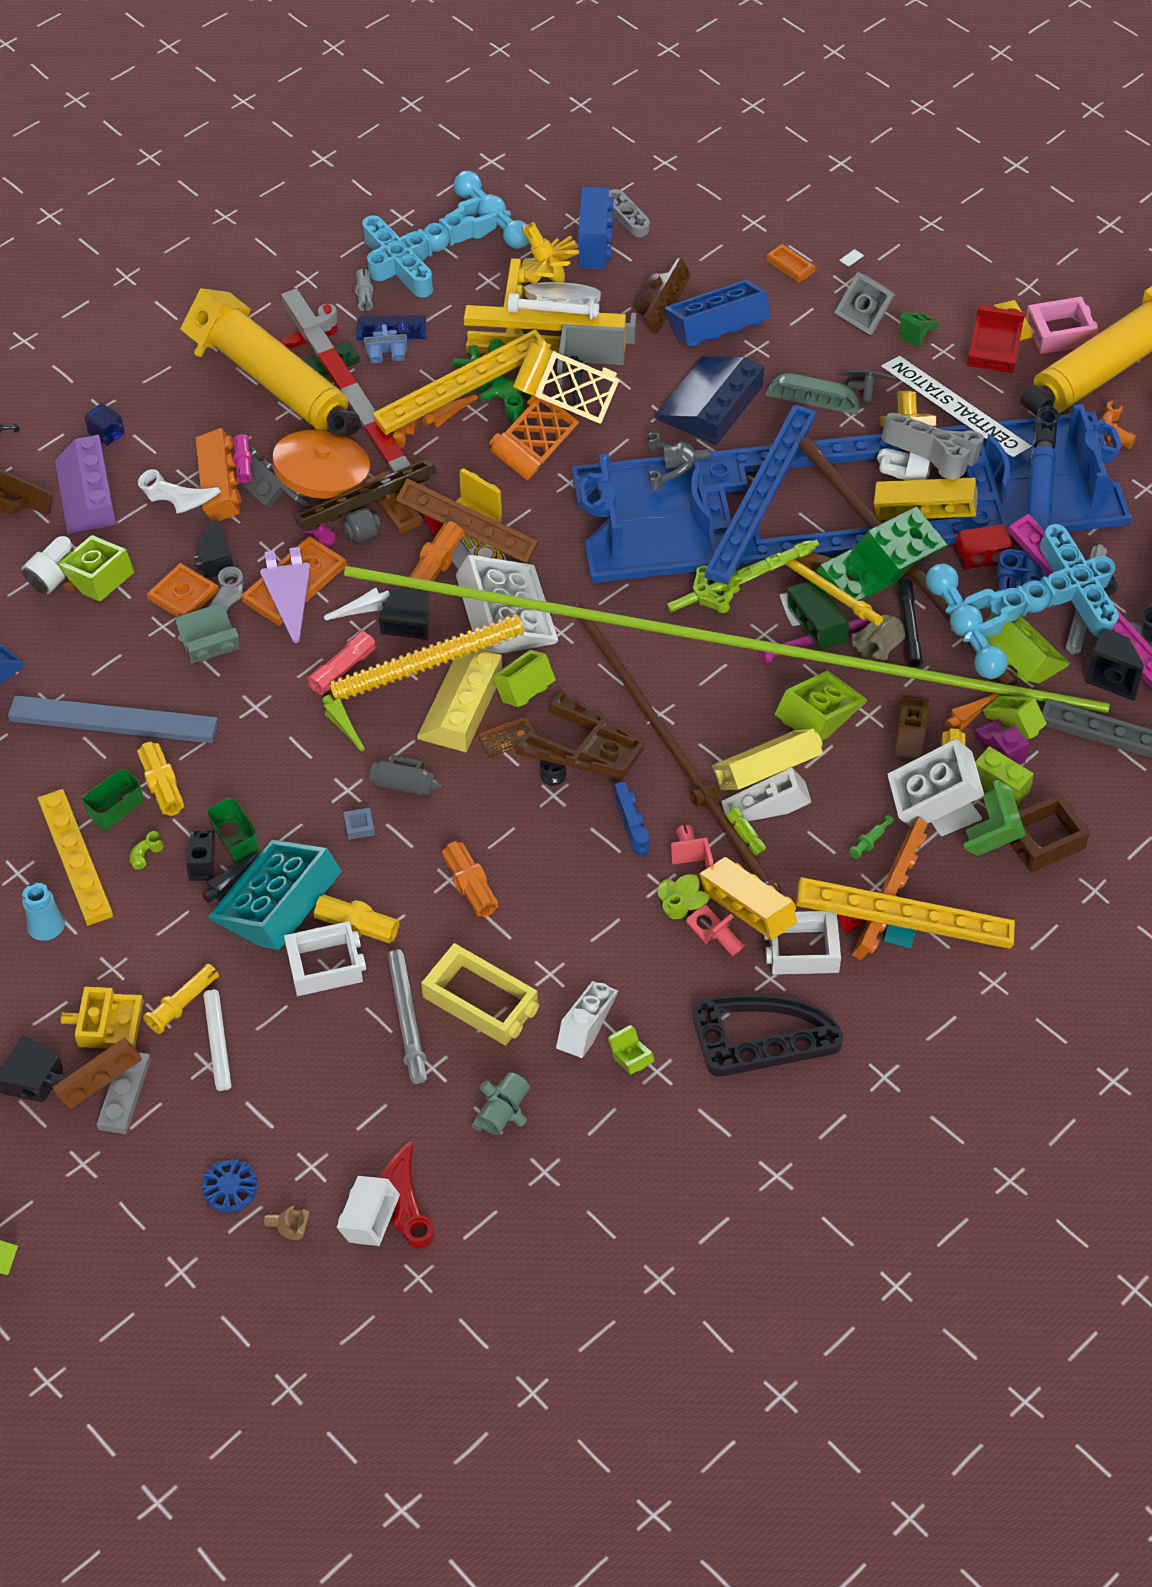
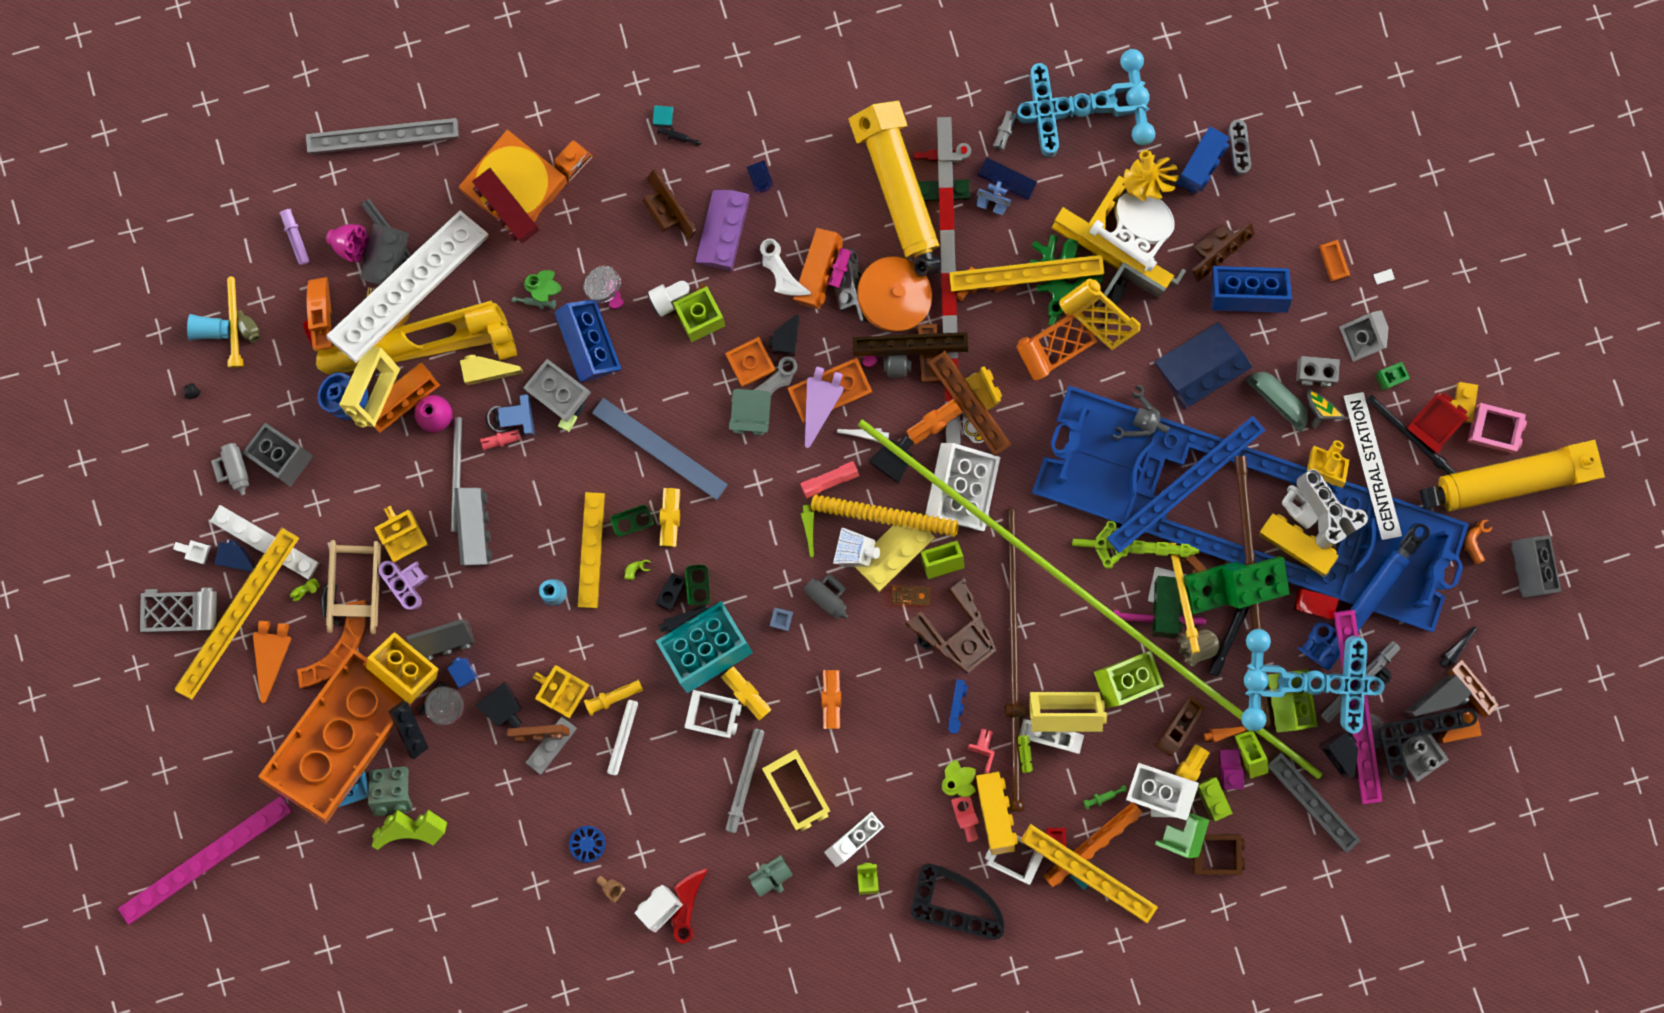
camera: 25 degrees right, 30 degrees up
none -> white torso [833,528,880,567]
none -> light grey brick [1296,356,1340,387]
none -> black bar [1366,394,1457,475]

